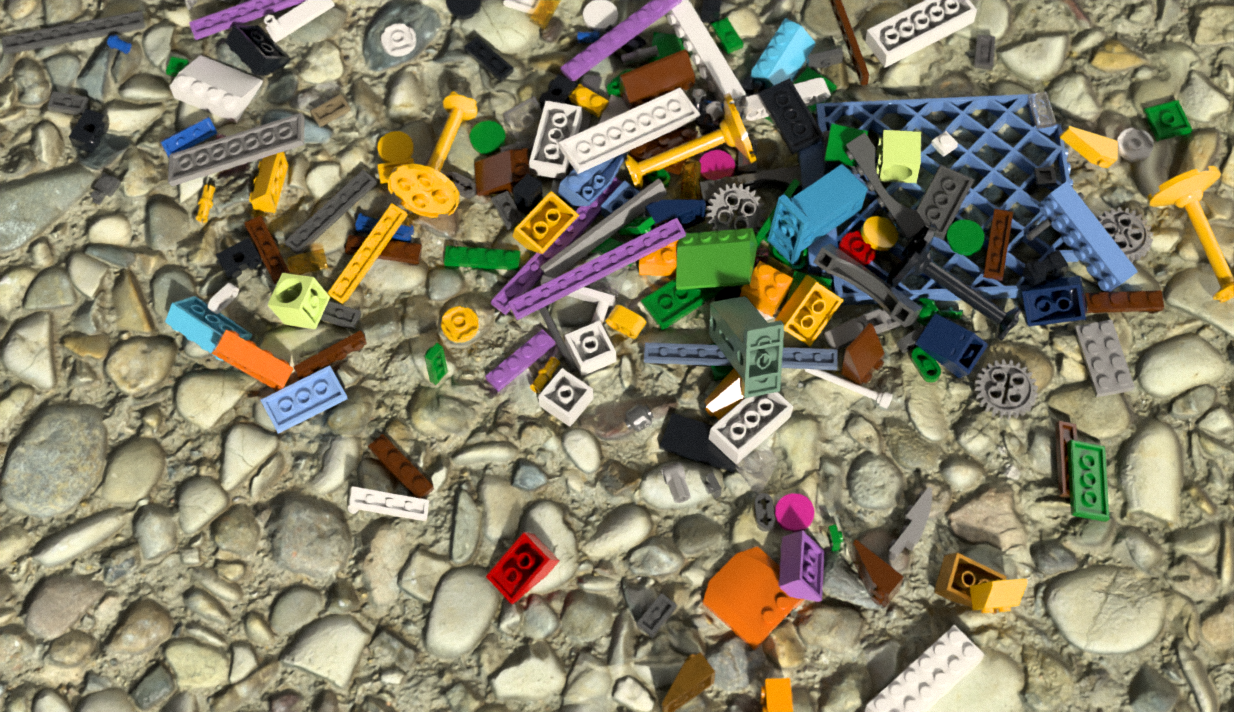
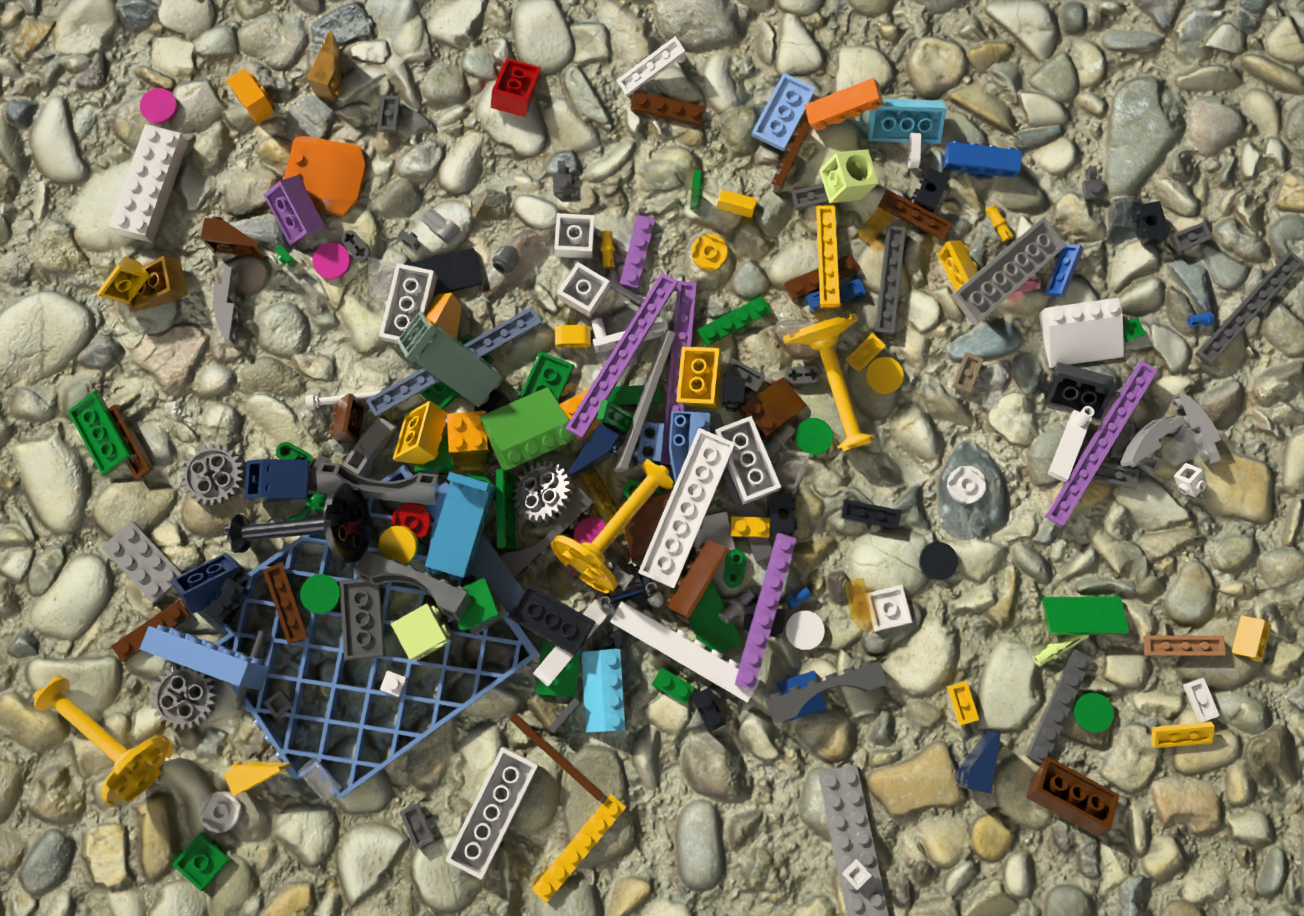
camera: 140 degrees right, 15 degrees up
none -> dark grey plate [553,160,572,195]
none -> yellow panel [716,189,757,218]
none -> blue brick [943,141,1022,178]

